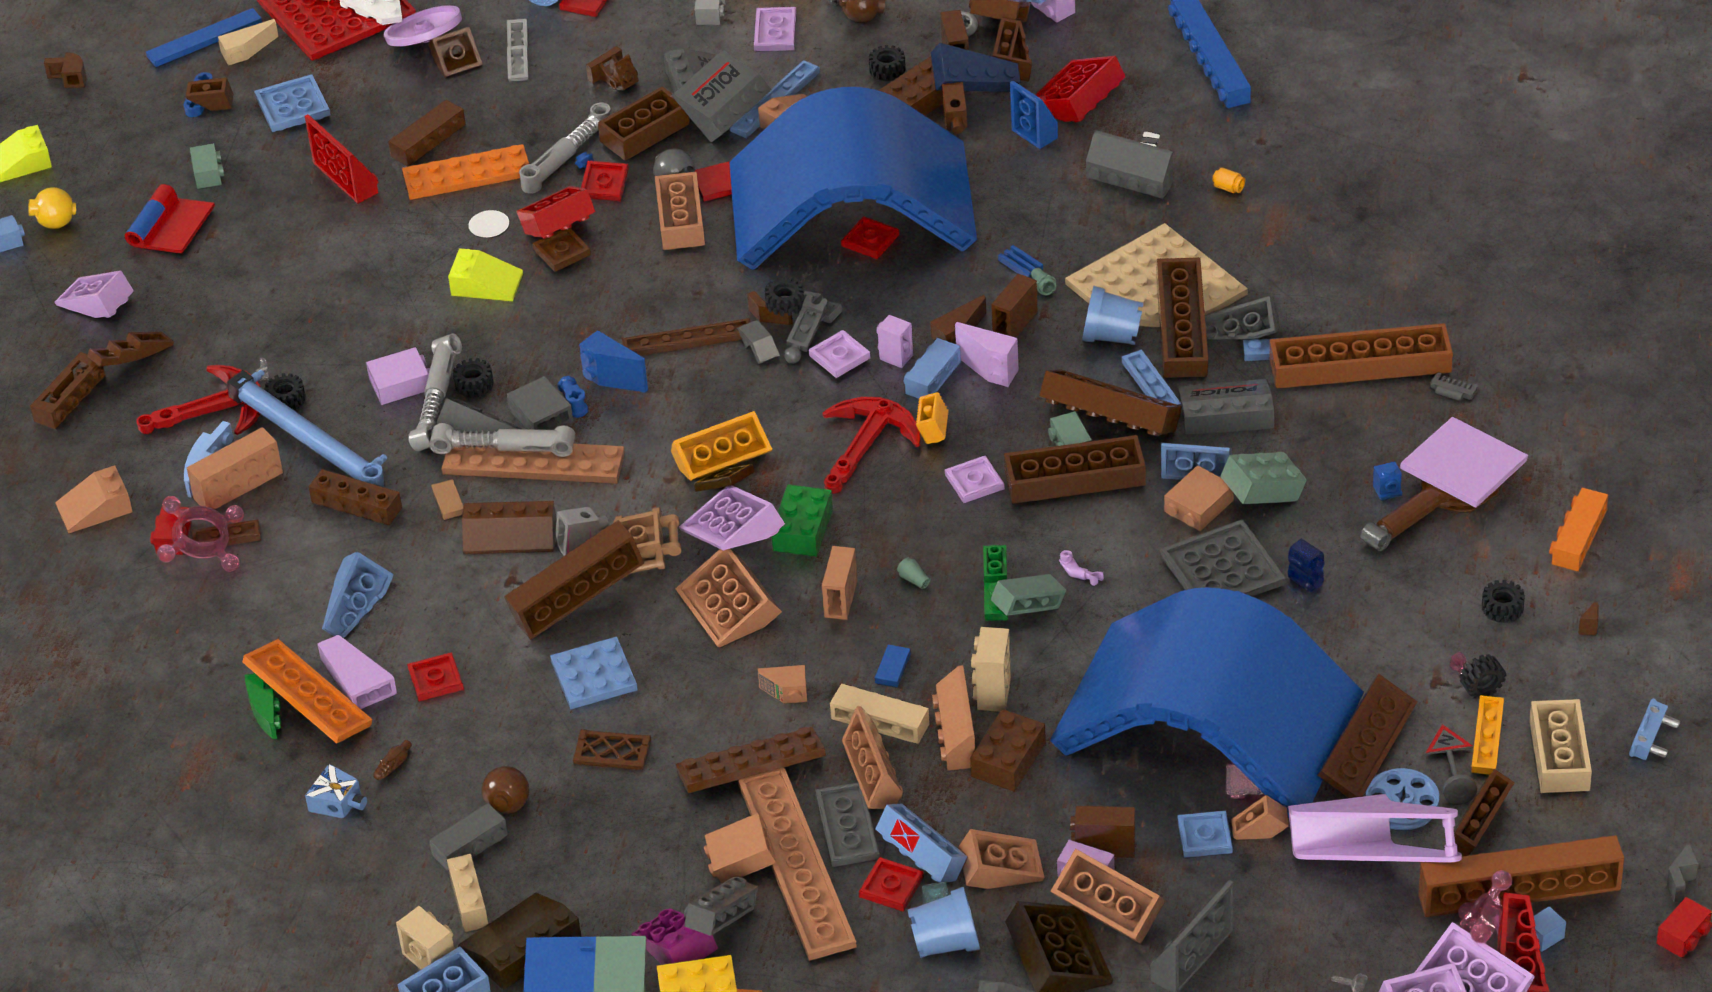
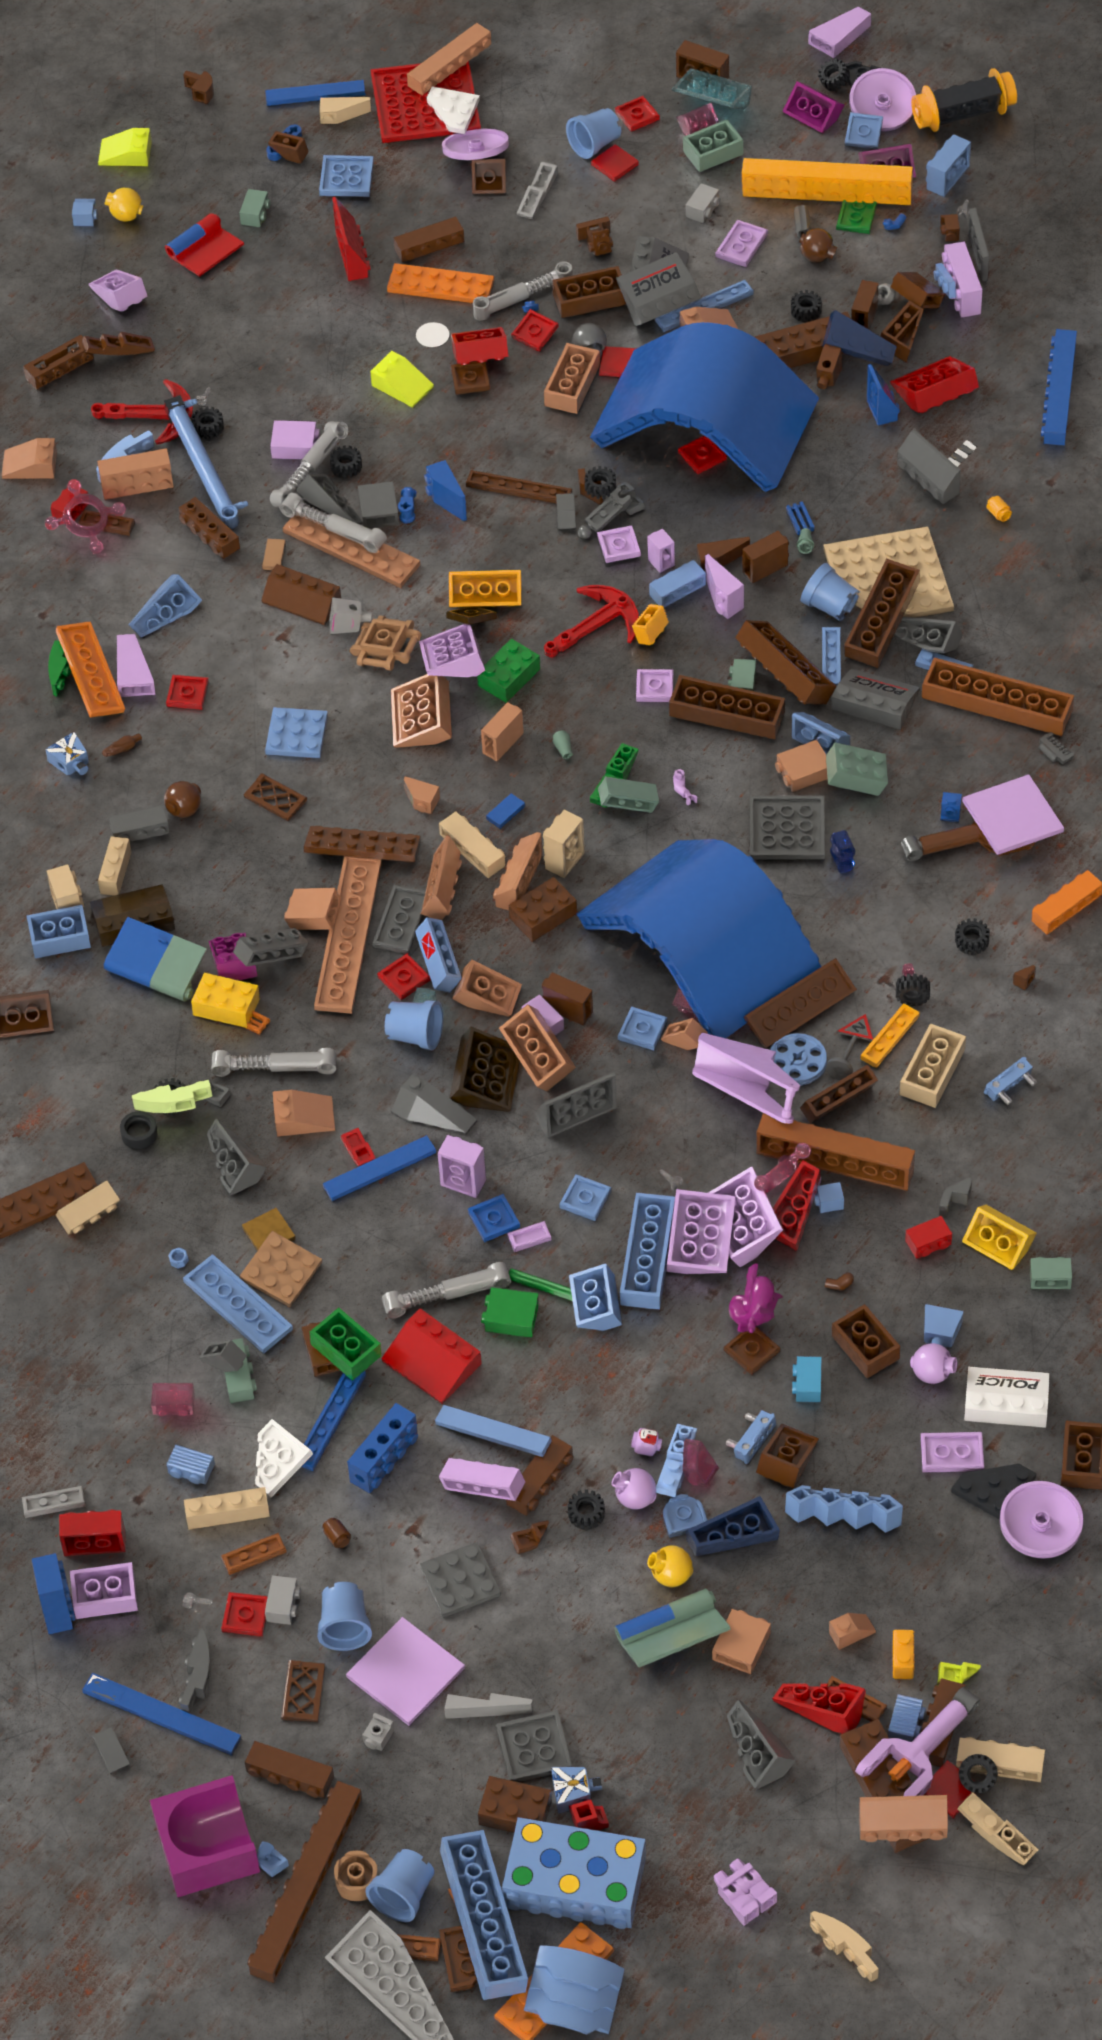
camera: 25 degrees right, 10 degrees up
reddish brown brick [504,520,644,640] -> none

